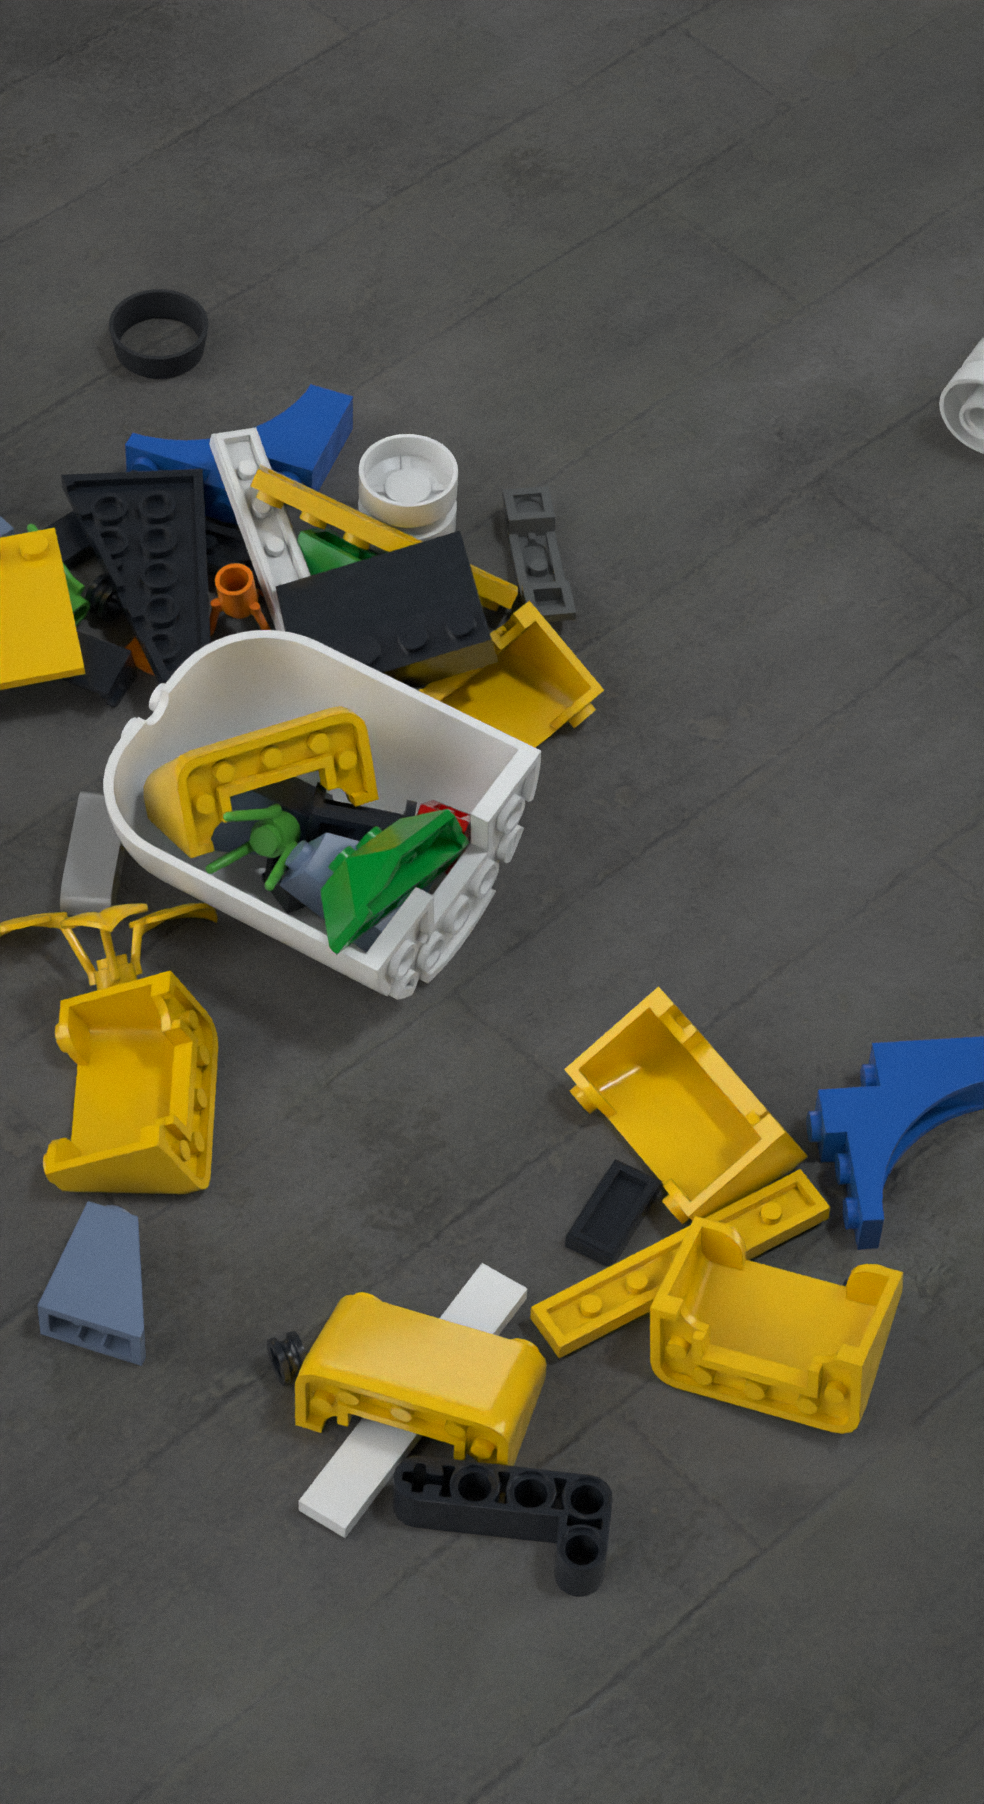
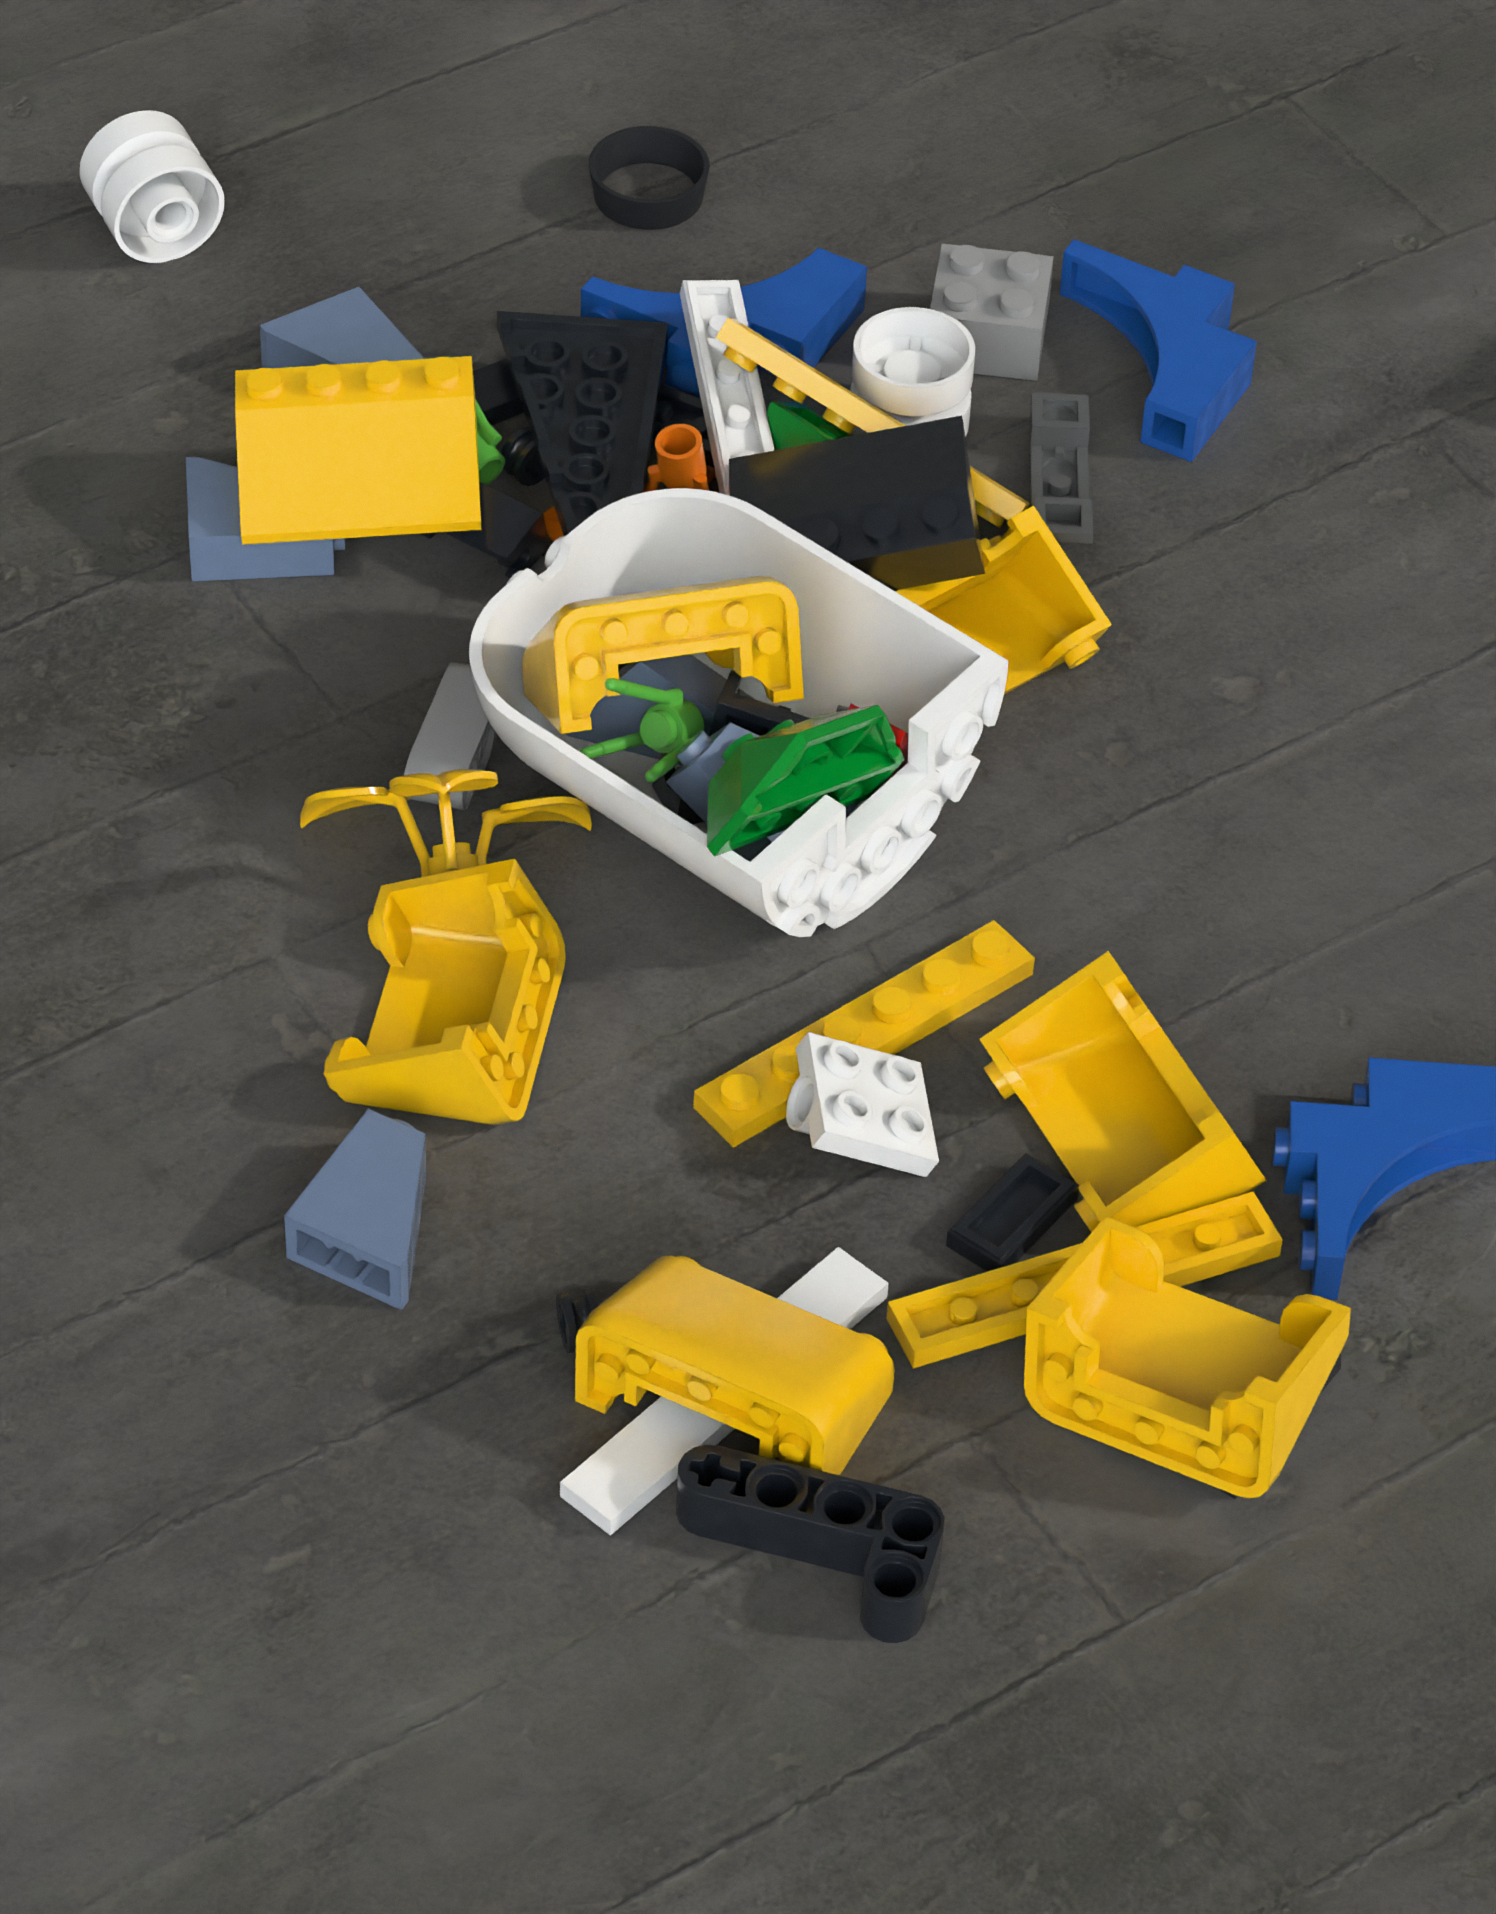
camera: 10 degrees right, 5 degrees down
none -> yellow plate [693,920,1035,1148]
none -> white plate [786,1032,939,1177]
none -> light grey brick [930,244,1054,381]
none -> blue arch [1059,239,1257,462]

